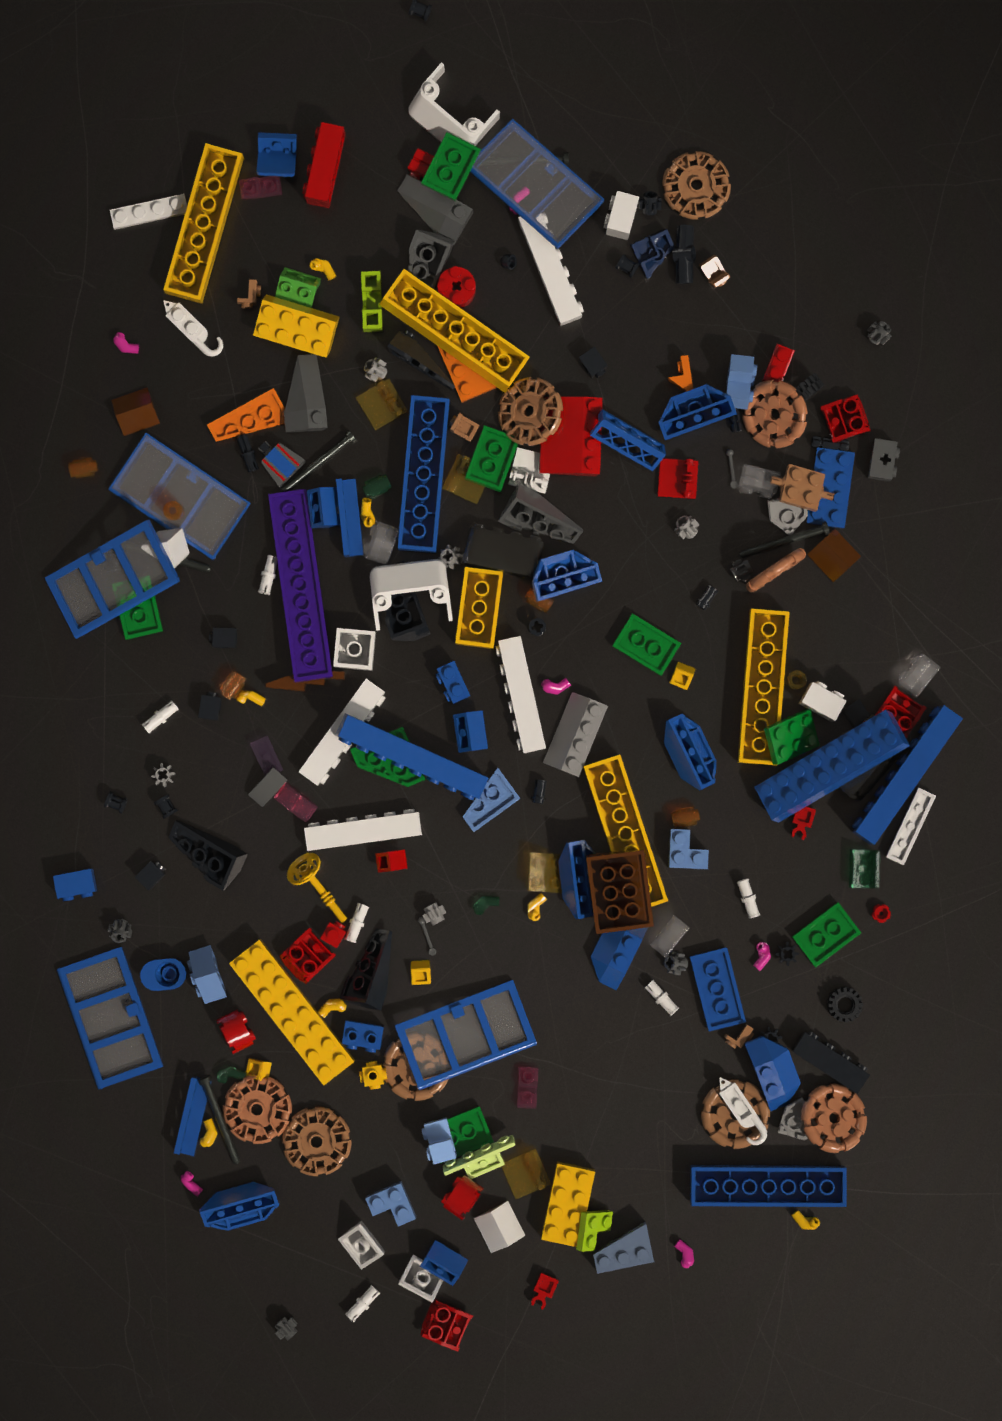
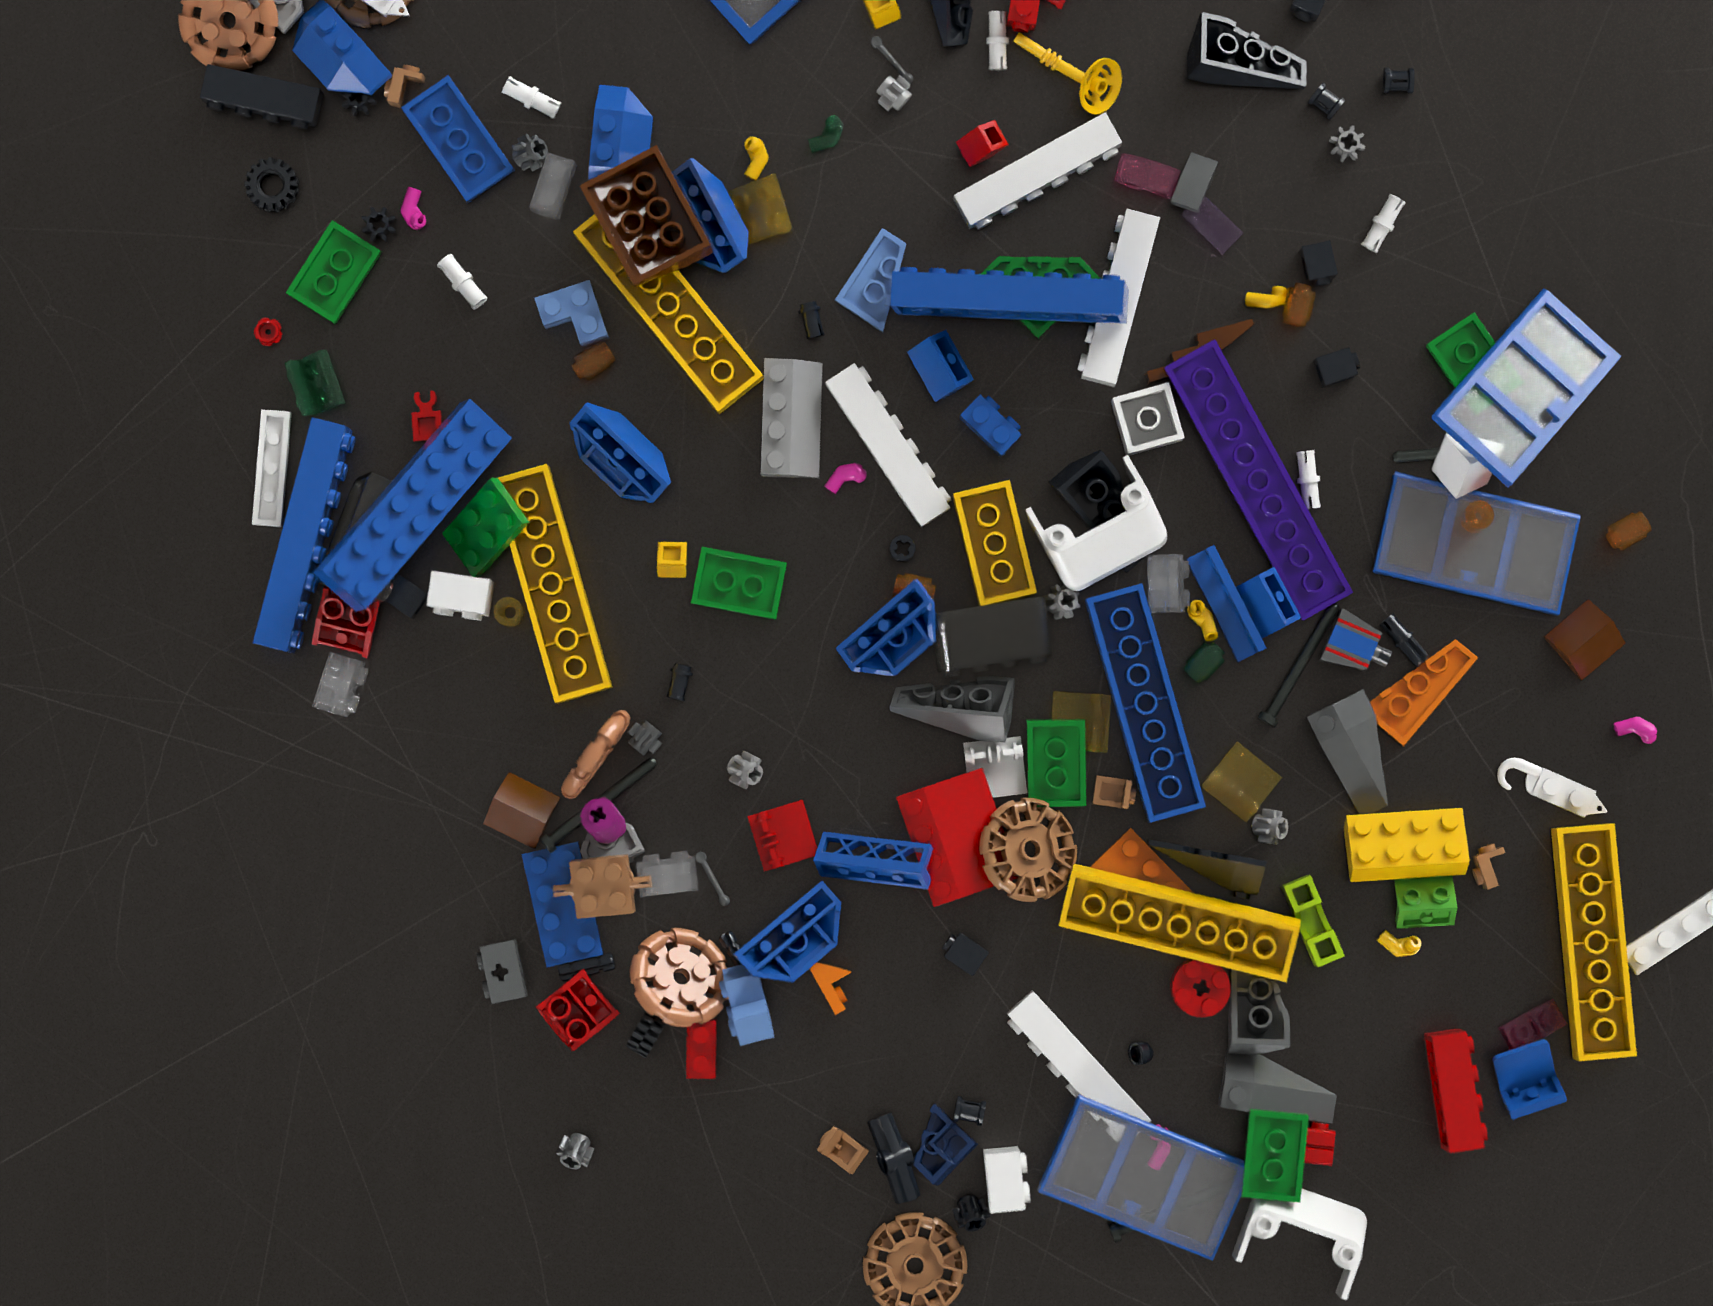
camera: 160 degrees right, 0 degrees up
none -> magenta piece [580,797,626,844]

